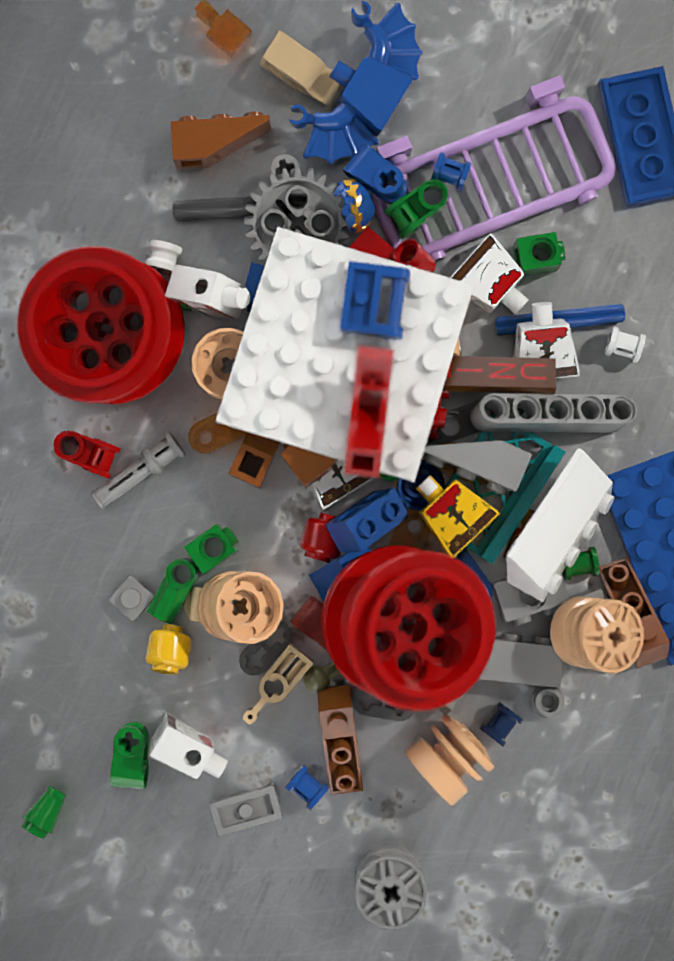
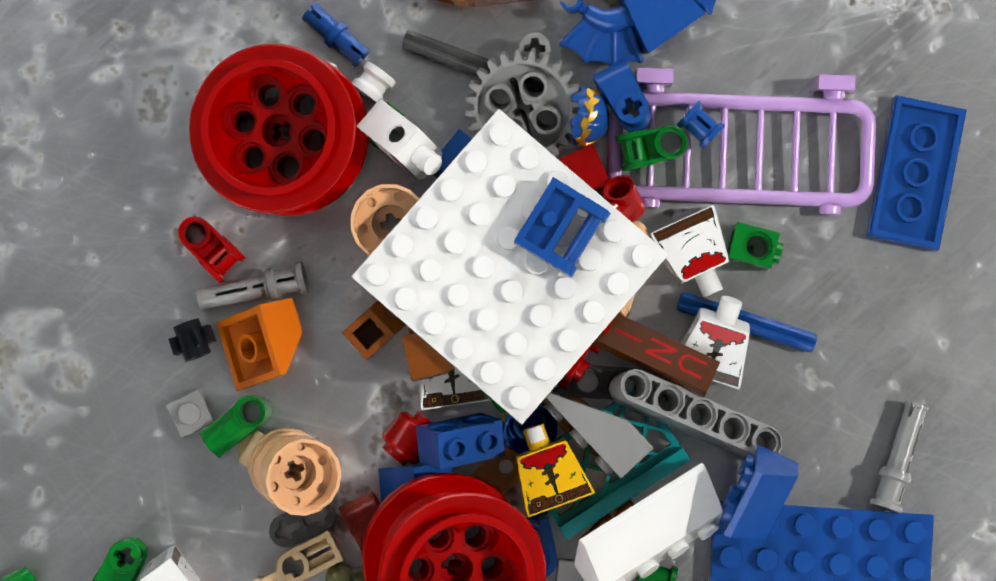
camera: 15 degrees right, 0 degrees up
yellow head [145,624,192,675] -> none
green brick [184,524,239,575] -> none
clear orange plate [188,412,247,454] -> none
red arch [344,346,394,478] -> none
white bush [604,326,646,363] -> none
none -> black gear [168,318,216,362]
none -> orange slope [216,298,303,392]
none -> blue pin [302,2,370,67]
none -> blue slope [721,445,799,539]

